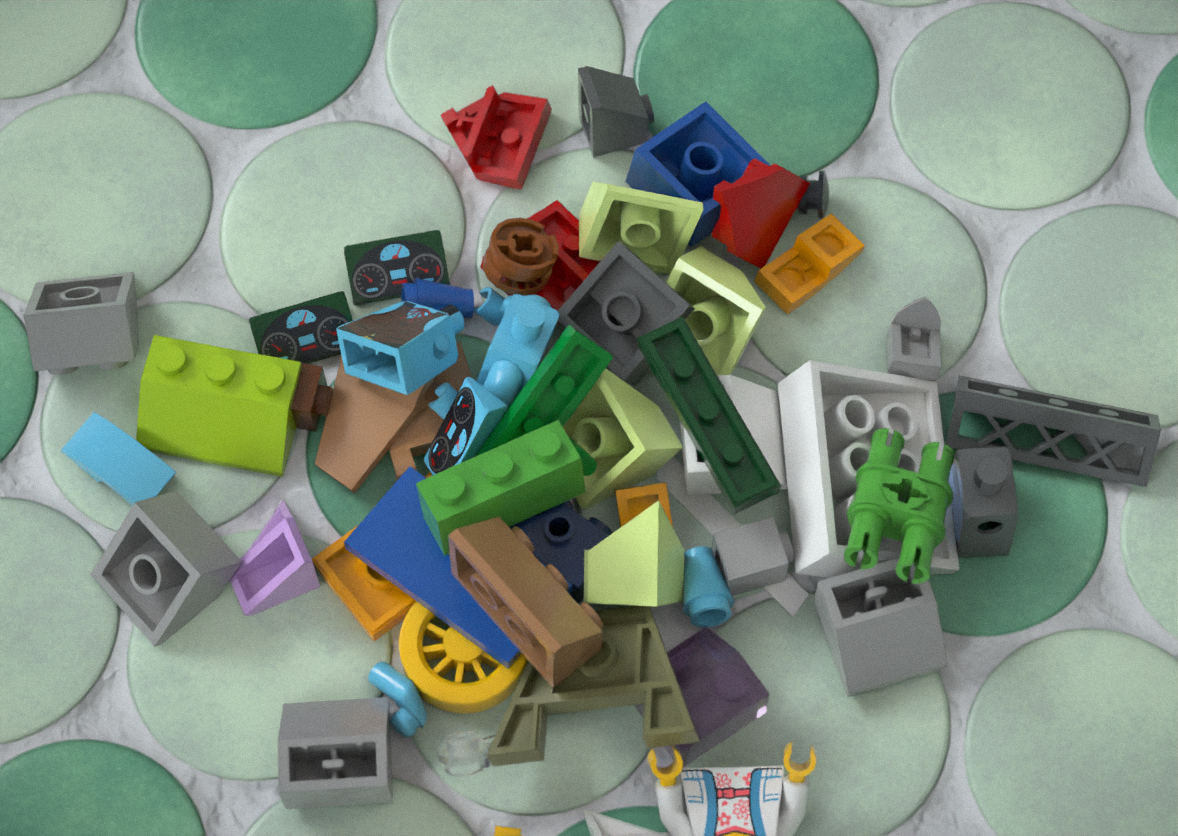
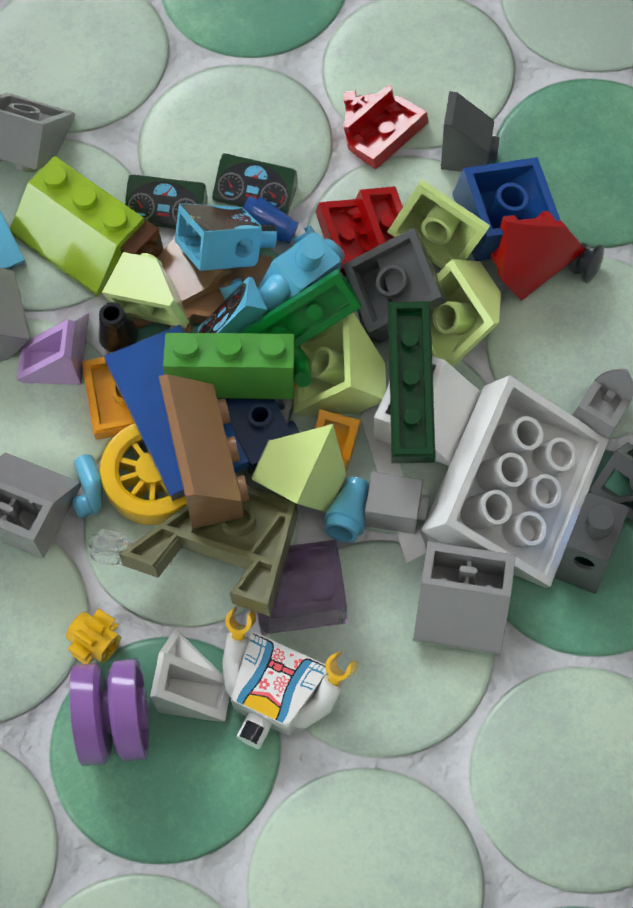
camera: 30 degrees right, 0 degrees up
dark orange wheel [483,217,559,295] -> none
light orange slope [754,213,865,315] -> none
bright green pin [844,428,955,584] -> none
none -> black cone [98,302,139,353]
none -> yellowish green slope [102,252,189,328]

